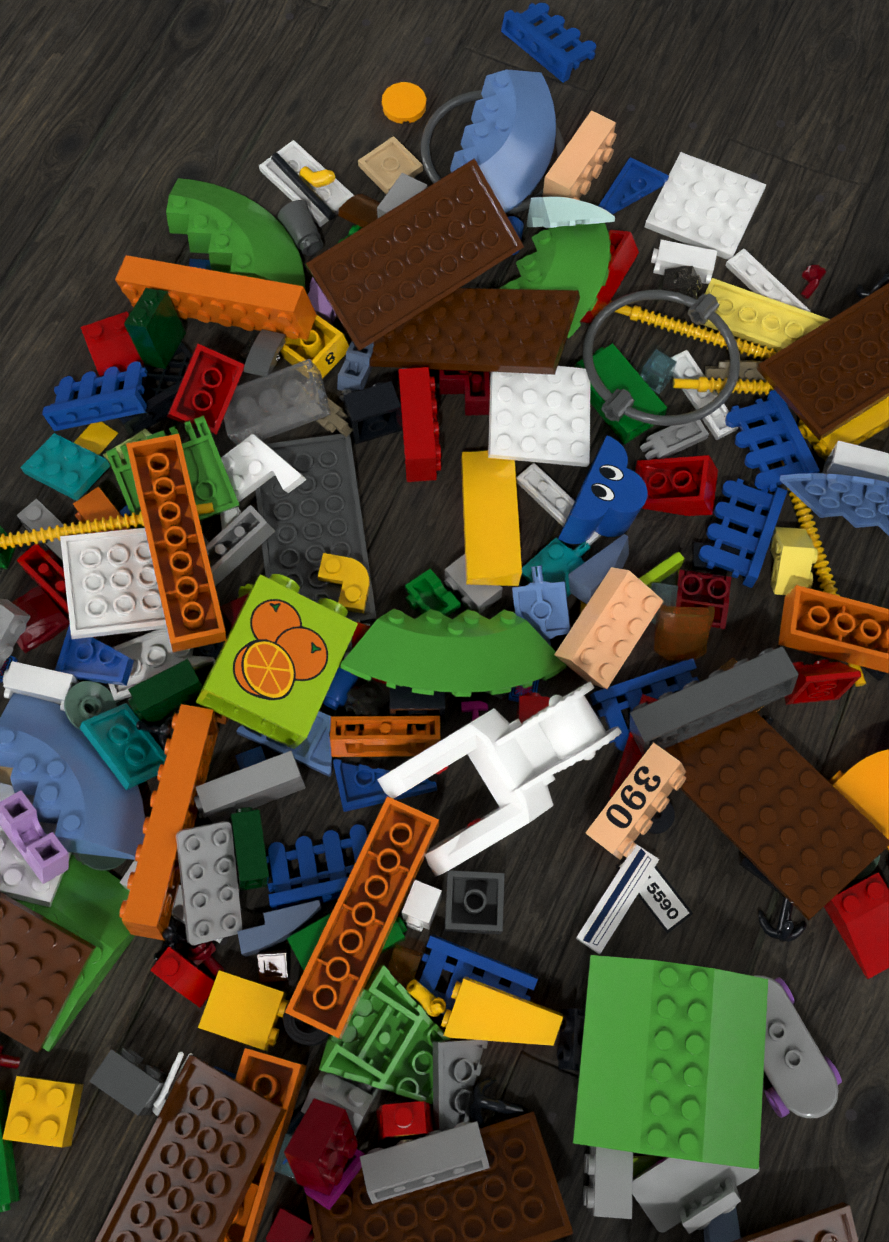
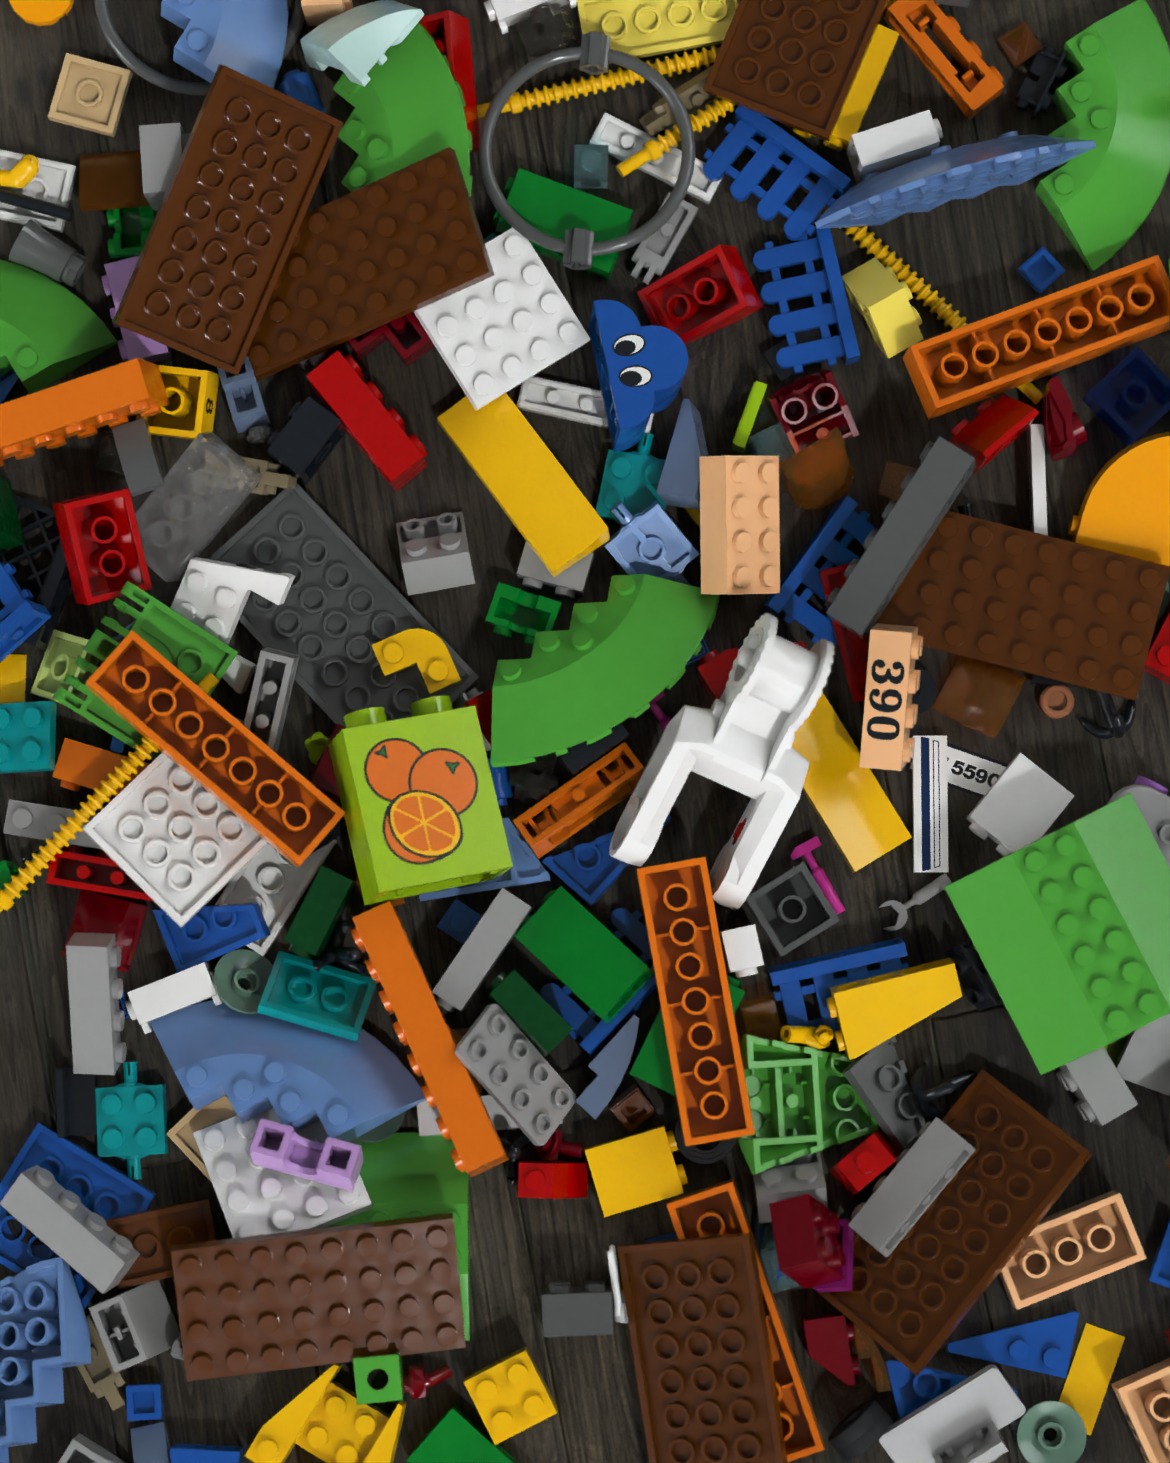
camera: 30 degrees left, 15 degrees up
none -> light grey slope [396,511,475,596]
none -> green brick [514,886,654,1024]
none -> dark pink piece [789,836,845,915]
none -> yellow arch [791,691,912,873]
none -> light grey piece [878,873,952,931]
none -> clear orange slope [931,656,1026,739]
none -> white brick [966,753,1075,857]
none -> white tile [1027,424,1048,536]
none -> nougat tile [1039,685,1074,719]
none -> dark red slope [1043,376,1088,462]

